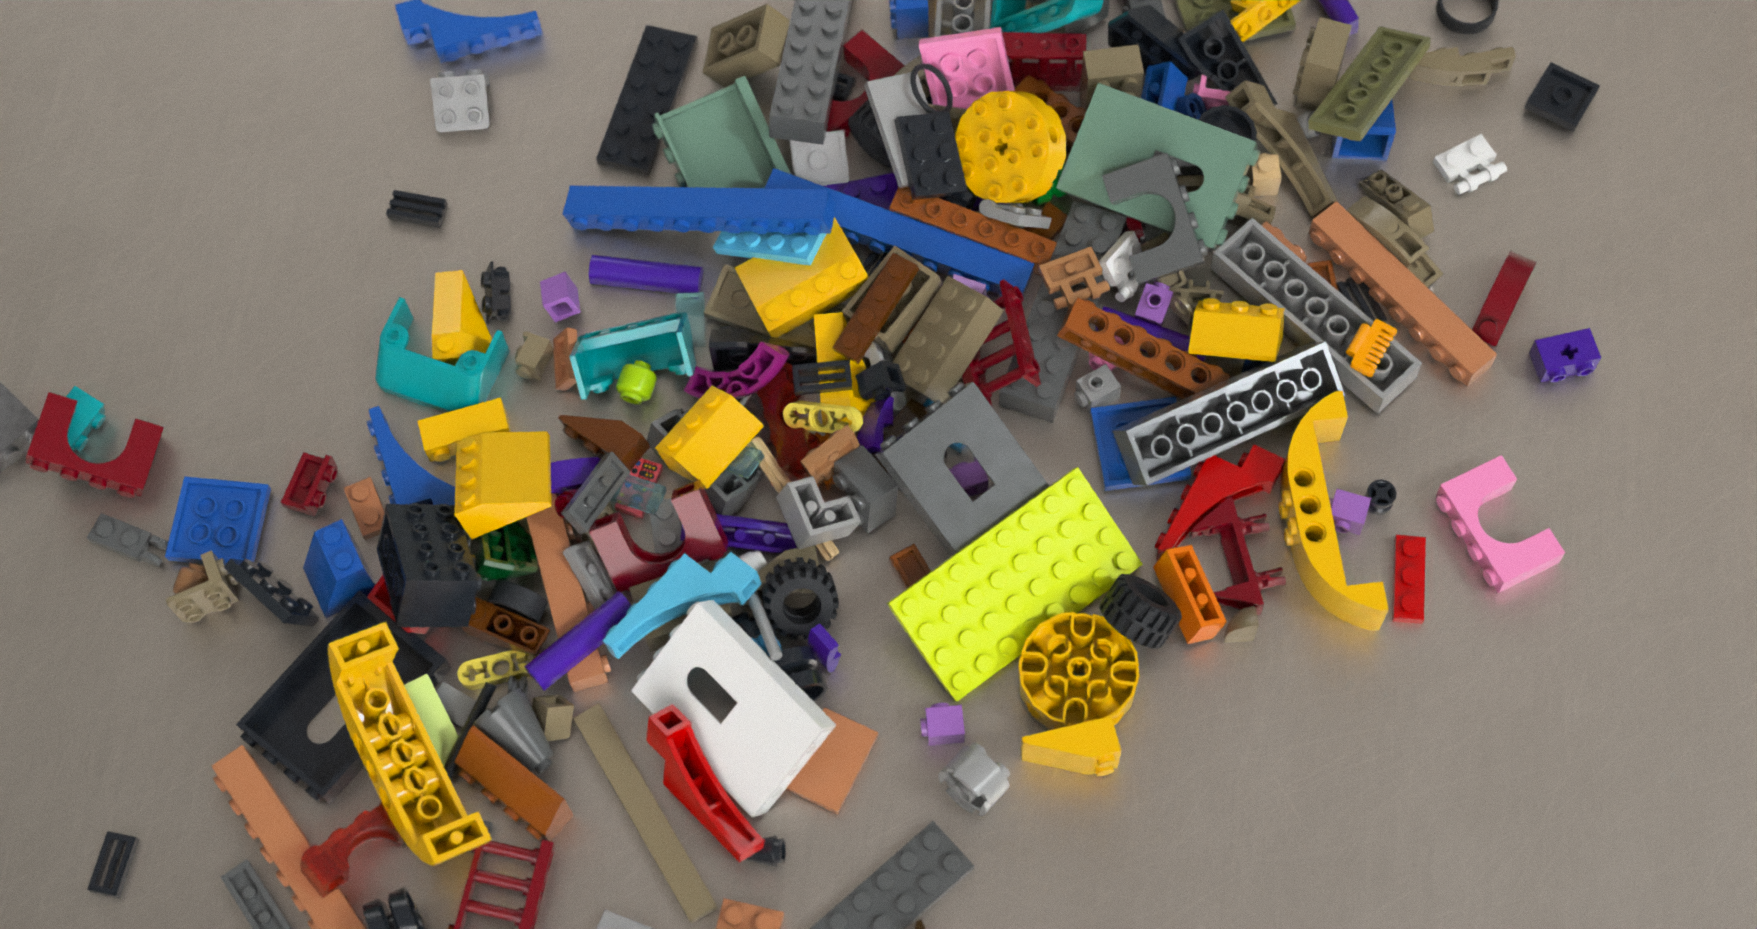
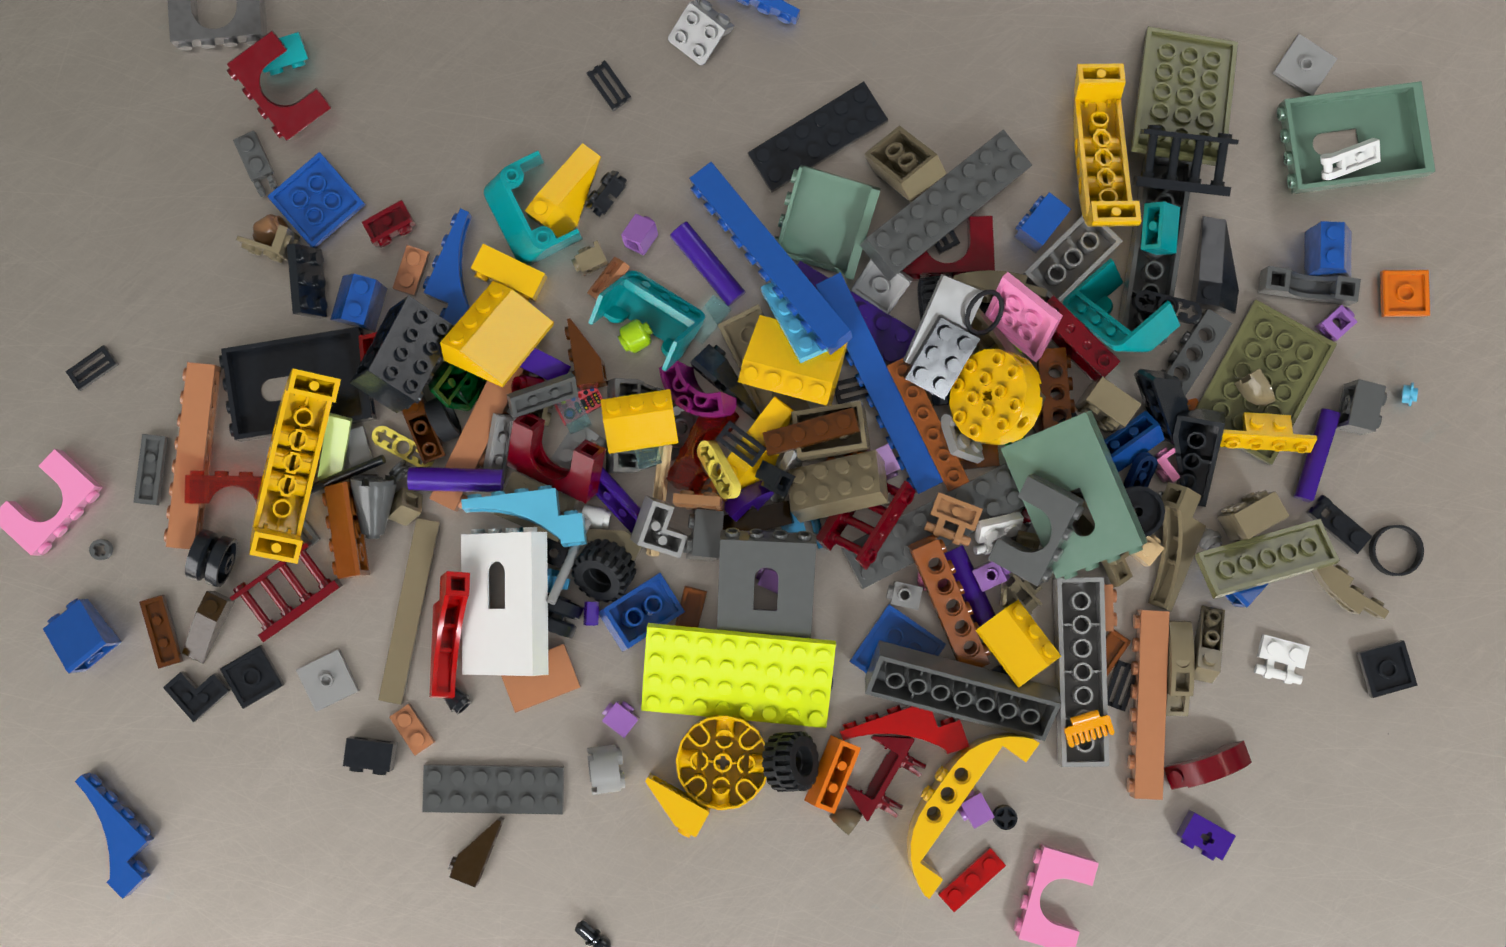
camera: 40 degrees right, 20 degrees up
none -> blue slope [599,573,685,652]
none -> black plate [1307,495,1372,554]

